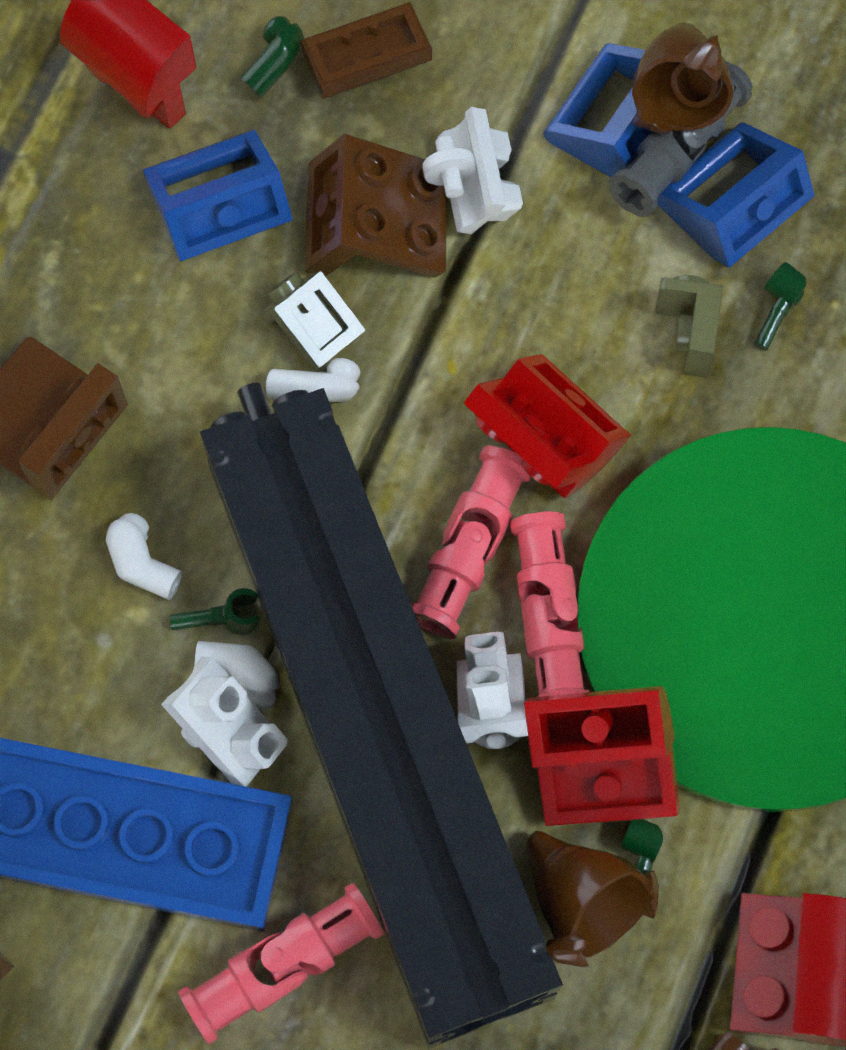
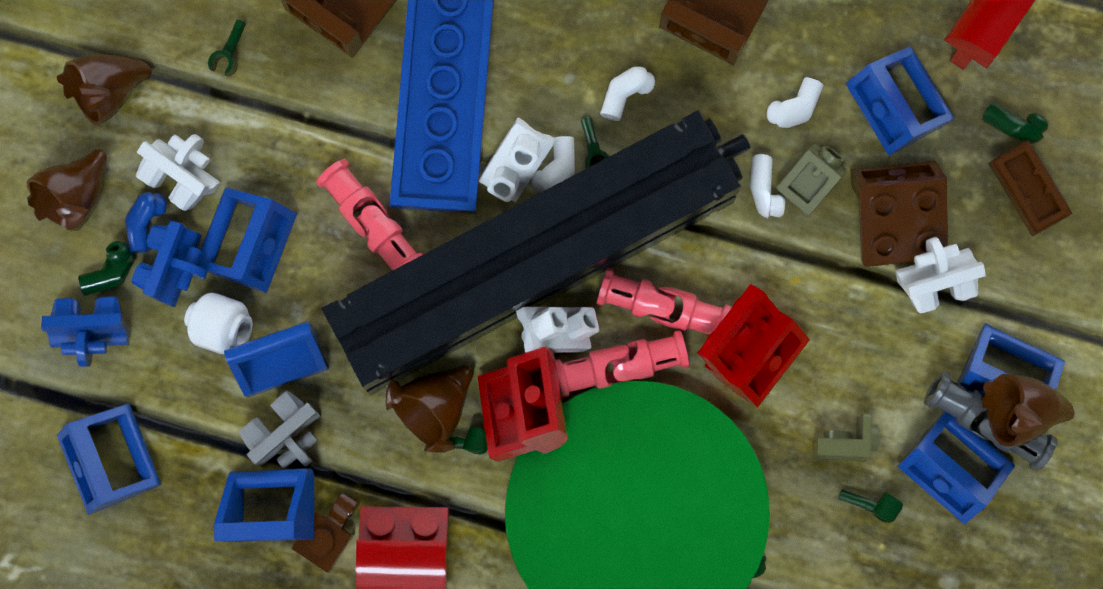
camera: 85 degrees right, 10 degrees up
none -> white arm [766,77,824,128]

